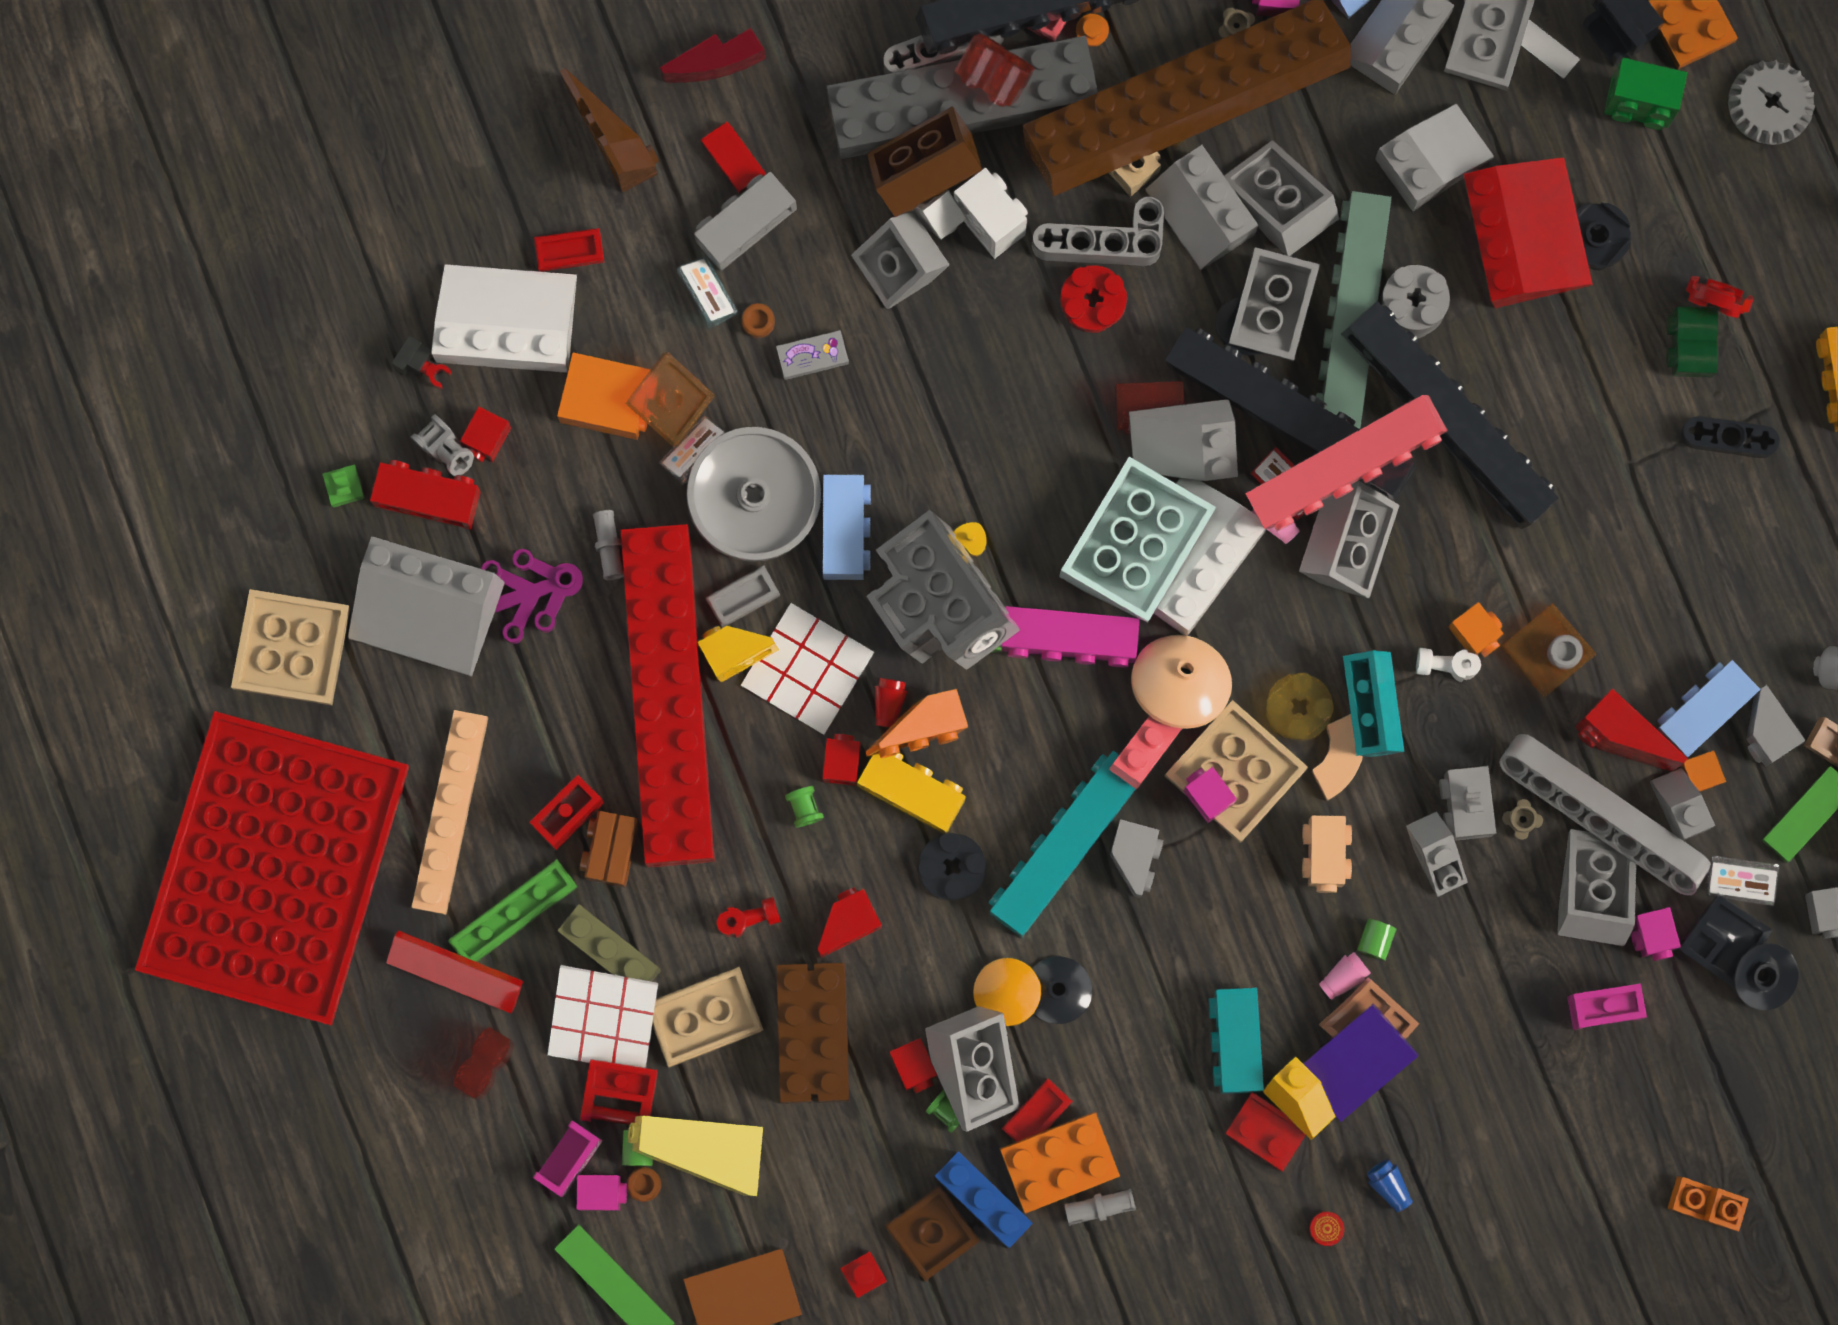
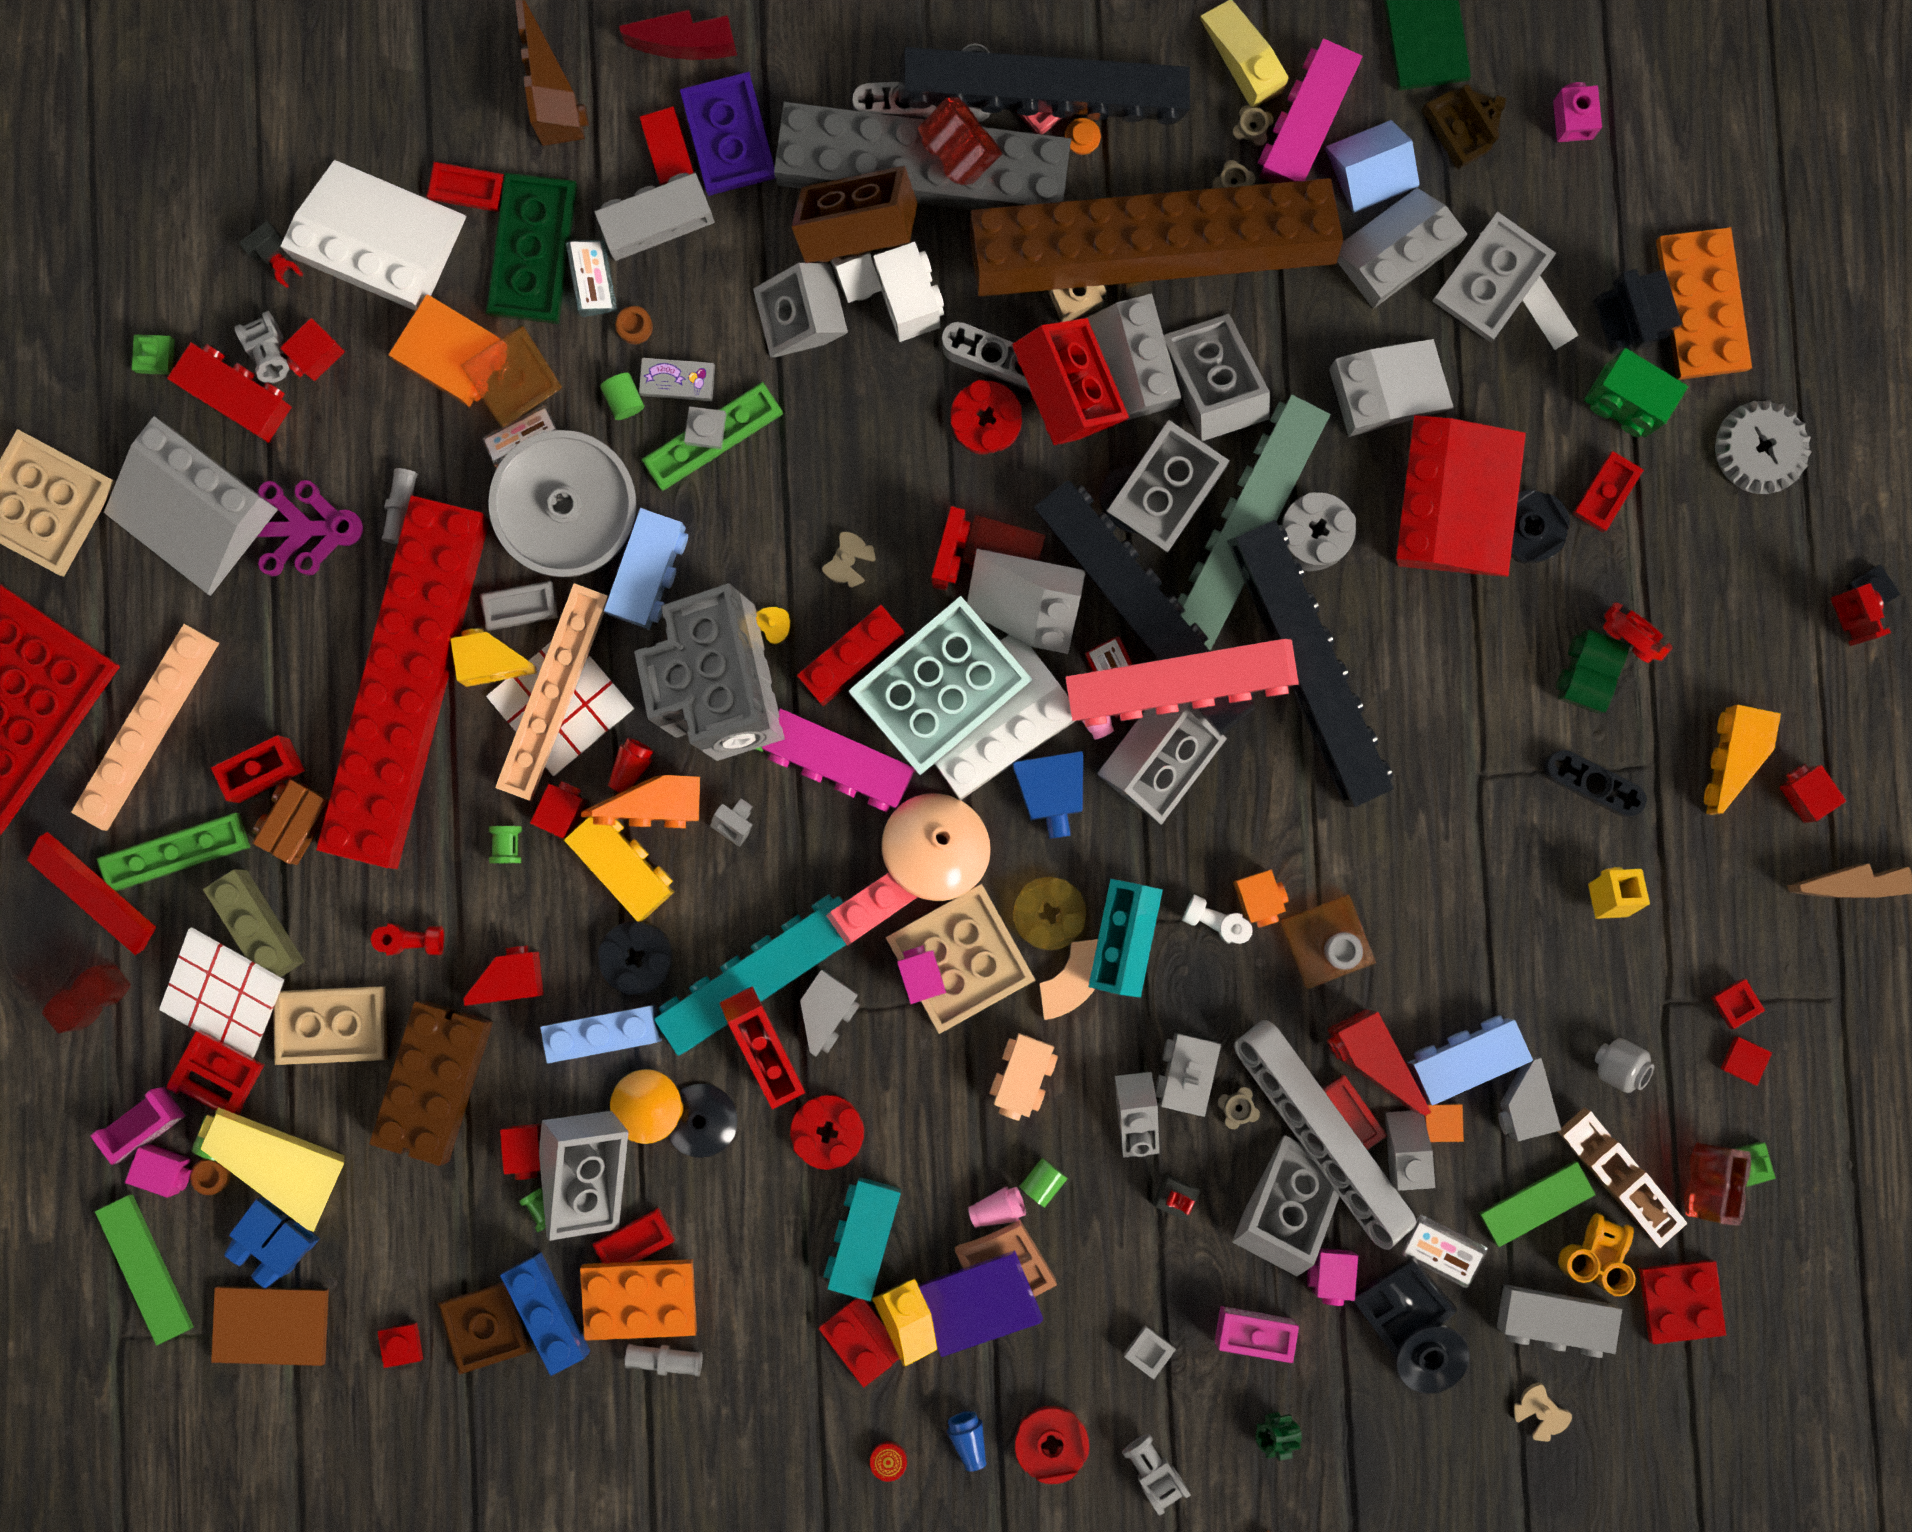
camera: 20 degrees right, 5 degrees up
none -> blue hips [224,1197,320,1288]
none -> dark green tile [486,173,577,324]
none -> light nougat plate [495,583,609,801]
none -> light blue brick [540,1005,662,1063]
none -> bright green piece [600,373,645,420]
none -> bright green tile [642,382,783,491]
none -> dark purple plate [680,72,776,196]
none -> light grey plate [684,406,727,449]
none -> light grey tile [710,799,753,847]
none -> red brick [719,986,805,1110]
none -> red plate [790,1094,865,1170]
none -> red brick [797,605,906,707]
none -> dark tan piece [822,532,876,588]
none -> red plate [932,506,971,591]
none -> red slope [1012,318,1129,445]
none -> blue torso [1013,751,1083,839]
none -> red plate [1015,1406,1089,1484]
none -> light grey connector [1122,1434,1191,1516]
none -> light grey plate [1123,1325,1176,1379]
none -> pearl dark grey piece [1152,1174,1200,1221]
none -> dark green gear [1256,1412,1302,1461]
none -> red tile [1323,1074,1387,1150]
none -> red plate [1572,451,1644,533]
none -> yellow brick [1588,867,1650,919]

